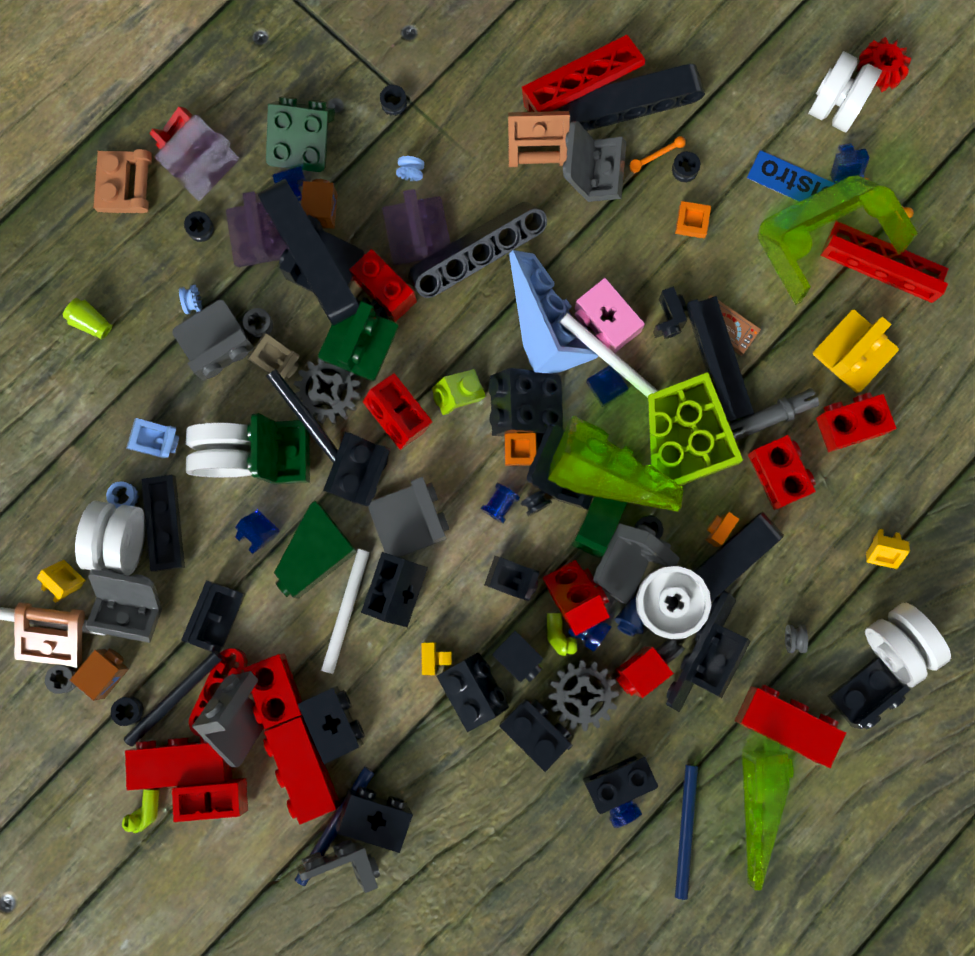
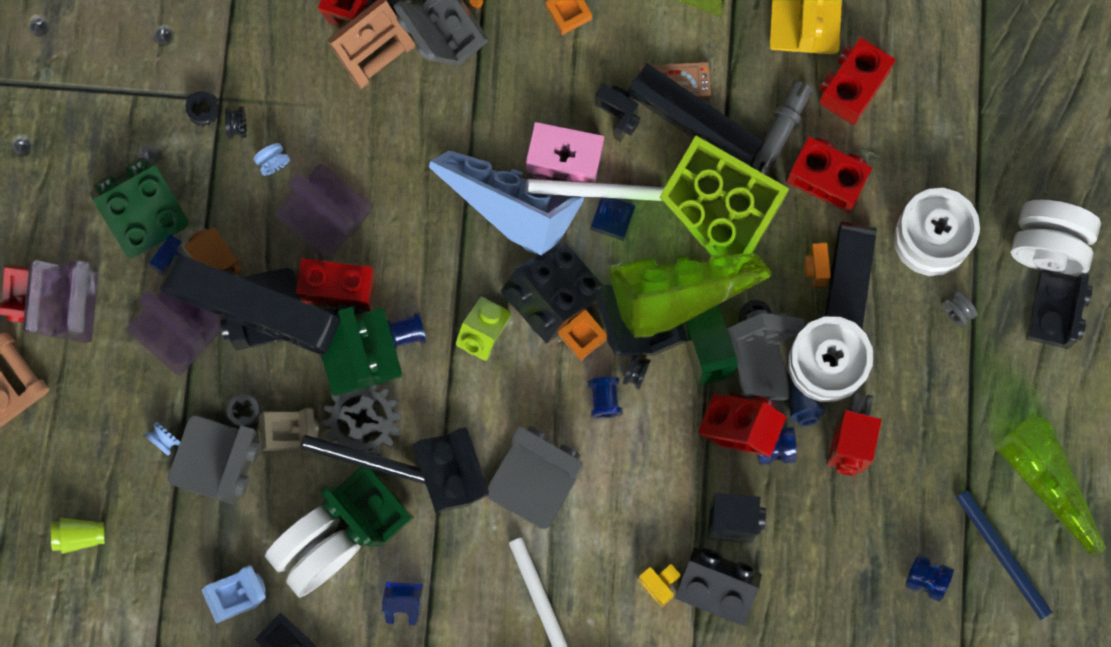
camera: 45 degrees left, 5 degrees down
black bush [184,211,214,242] -> none
dark green slope [274,501,357,599] -> none
black brick [361,552,428,628] -> none
red brick [363,373,433,450] -> none
black beam [408,202,547,298] -> none
black bracket [484,556,539,601] -> none
black bracket [499,698,573,772] -> none
lime arm [547,613,577,656] -> none
dark grey gear [548,660,619,731] -> none
black bracket [583,753,658,814] -> none
black bracket [666,590,751,712] -> none
red brick [735,684,846,769] -> none
yellow tile [866,529,910,569] -> none
none -> black bush [225,106,247,139]
none -> clear blue bush [387,312,427,350]
none -> white wheel [893,188,980,276]

